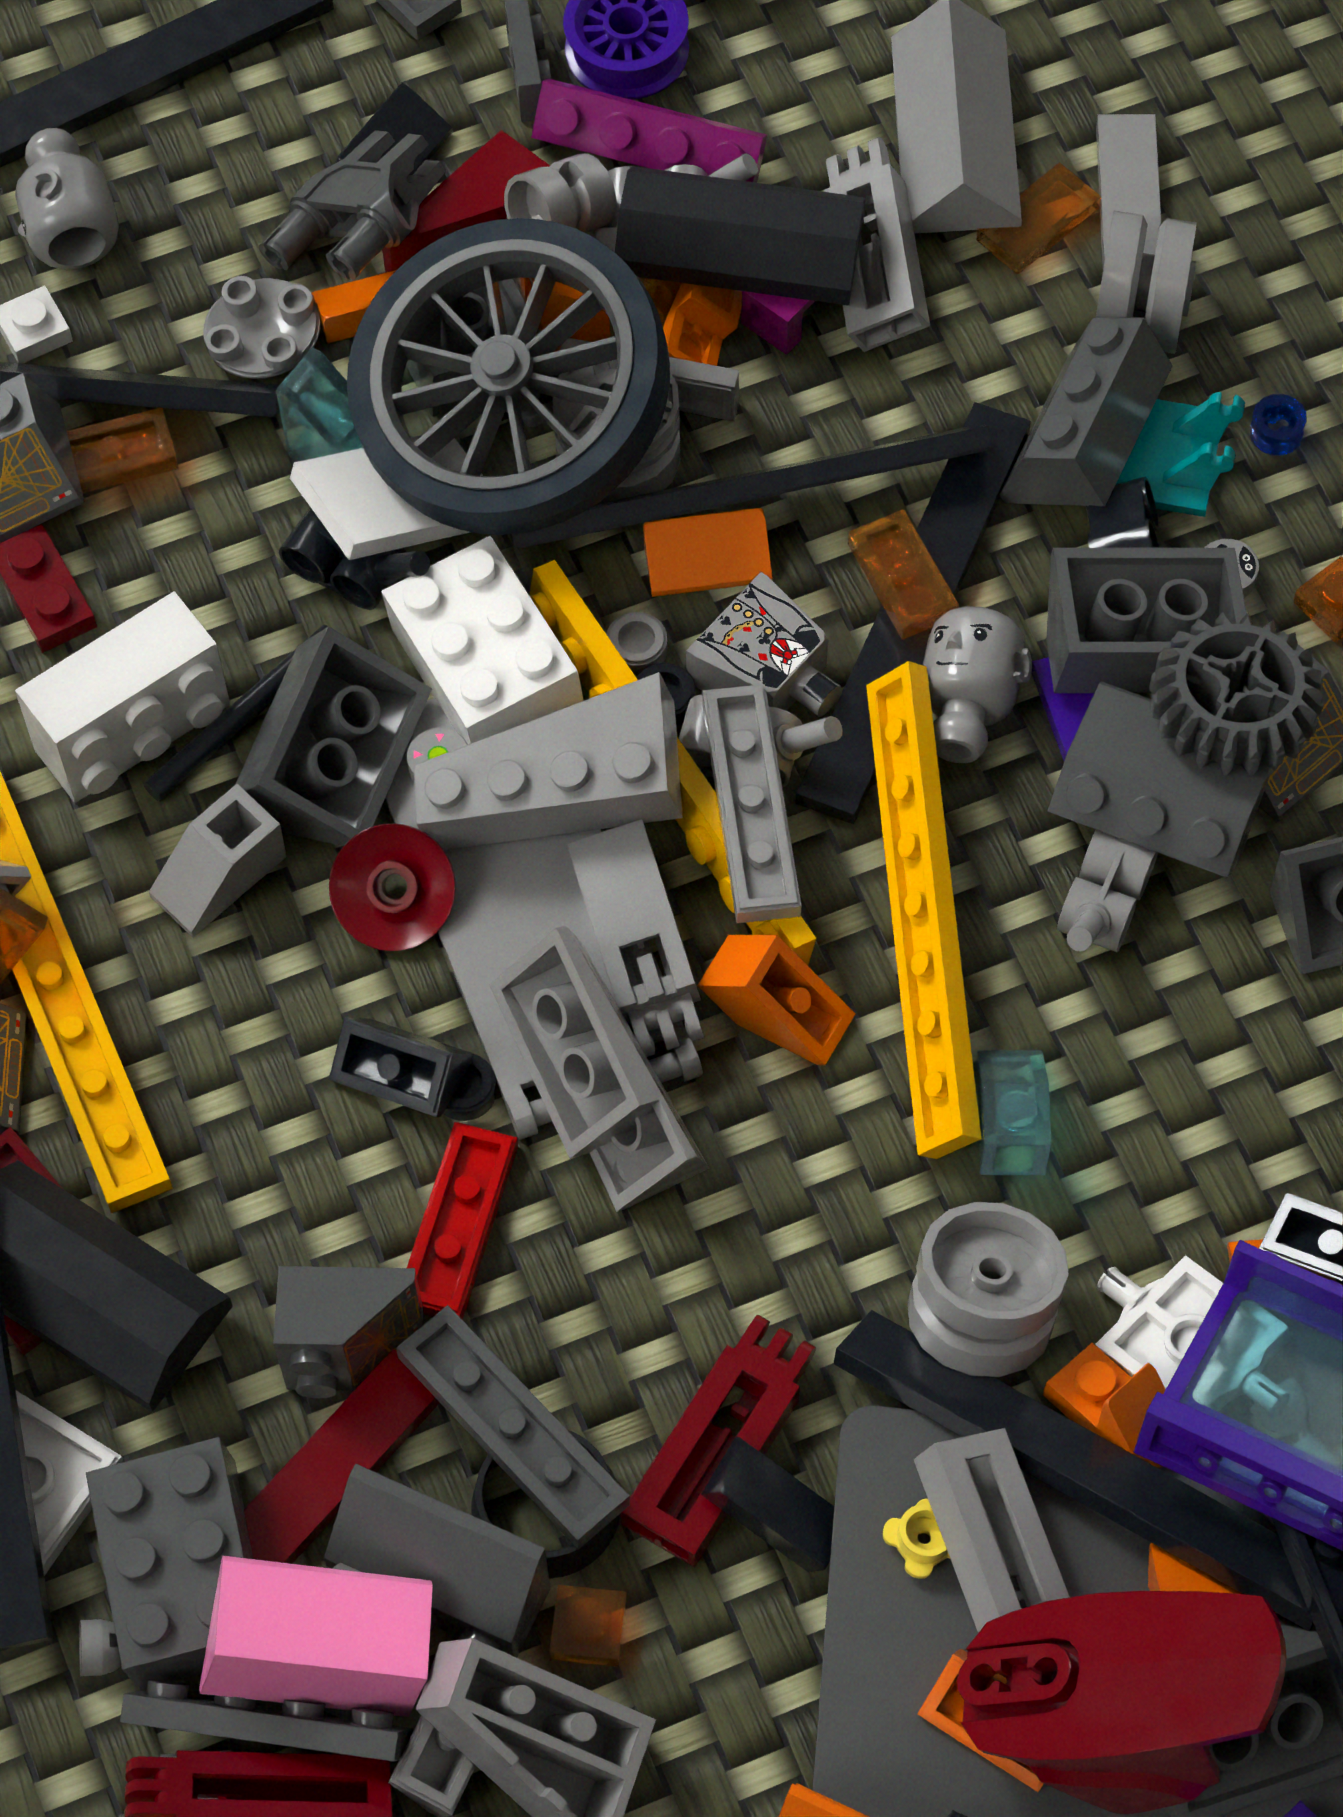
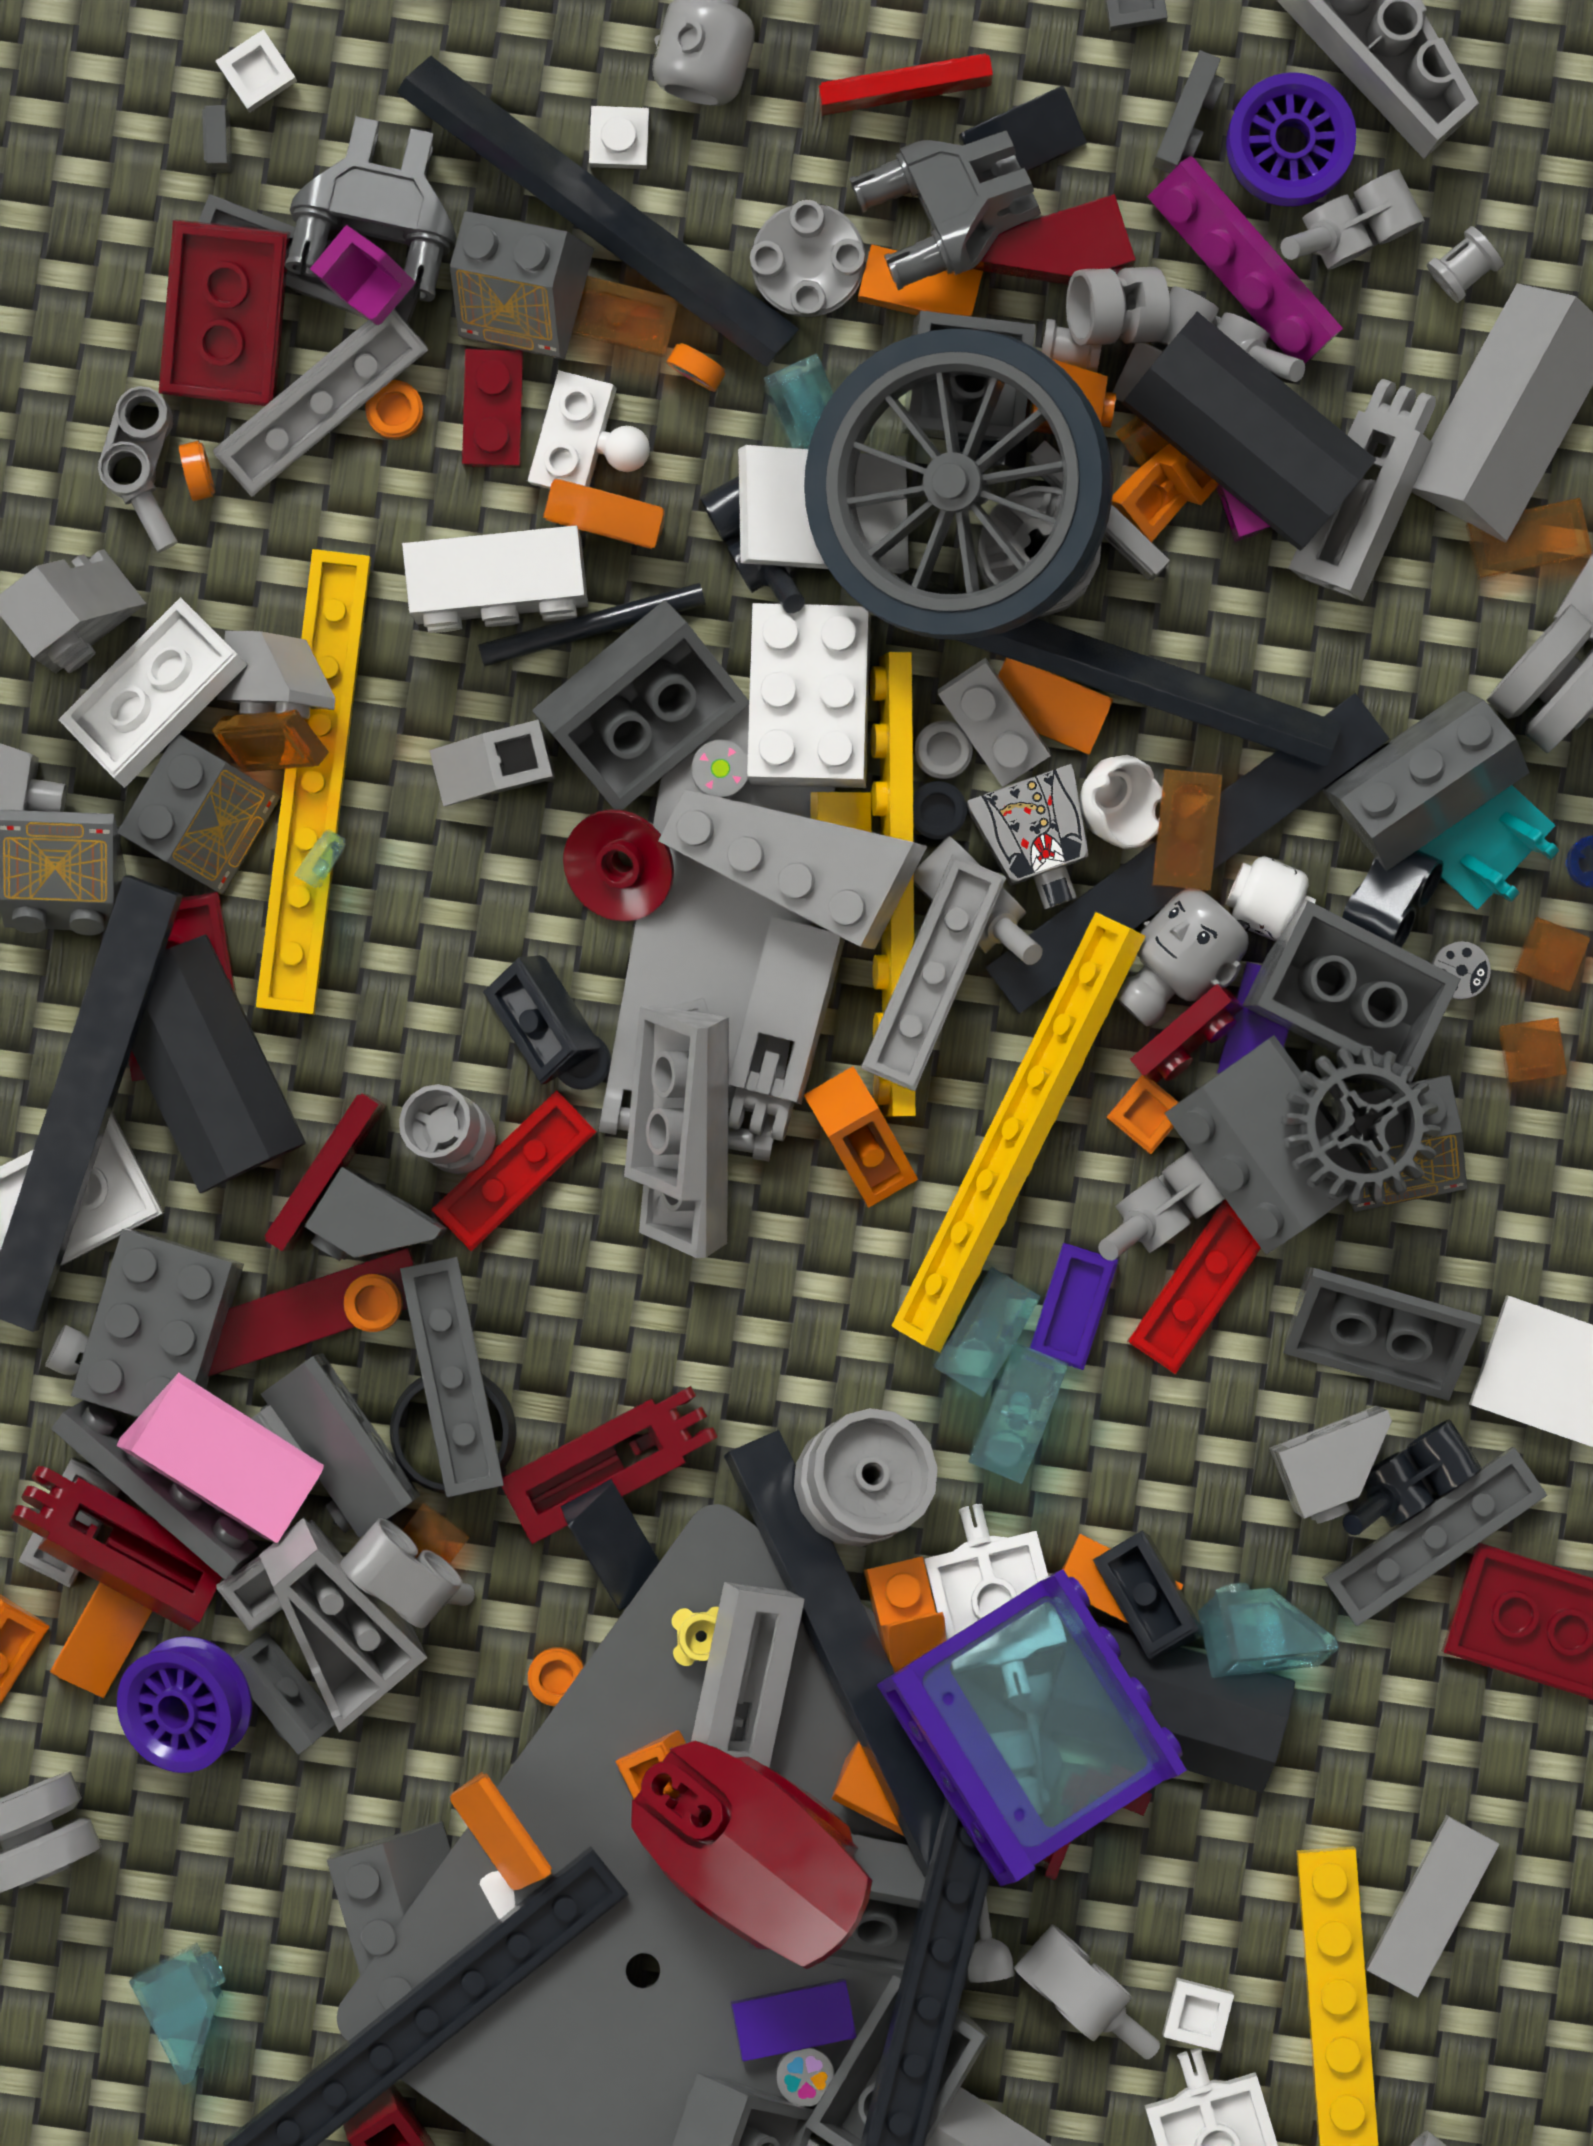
camera: 30 degrees right, 25 degrees up
none -> dark red tile [265,1093,387,1251]
none -> clear light blue tile [294,829,347,889]
none -> light grey beam [340,1518,475,1628]
none -> orange tile [344,1274,403,1332]
none -> light grey wheel [399,1084,496,1174]
none -> white plate [528,370,650,489]
none -> orange tile [528,1647,584,1706]
none -> orange slope [543,479,665,549]
none -> orange tile [666,343,726,392]
none -> red tile [818,53,993,116]
none -> light grey plate [938,657,1051,787]
none -> clear light blue slope [968,1342,1068,1484]
none -> dark purple tile [1028,1243,1118,1370]
none -> white hair [1080,755,1165,849]
none -> orange tile [1106,1074,1179,1154]
none -> red tile [1127,1199,1261,1374]
none -> dark red plate [1130,984,1244,1082]
none -> white head [1226,856,1316,941]
none -> light grey beam [1281,169,1425,270]
none -> light grey bush [1426,226,1504,303]
none -> clear orange plate [1514,917,1590,992]

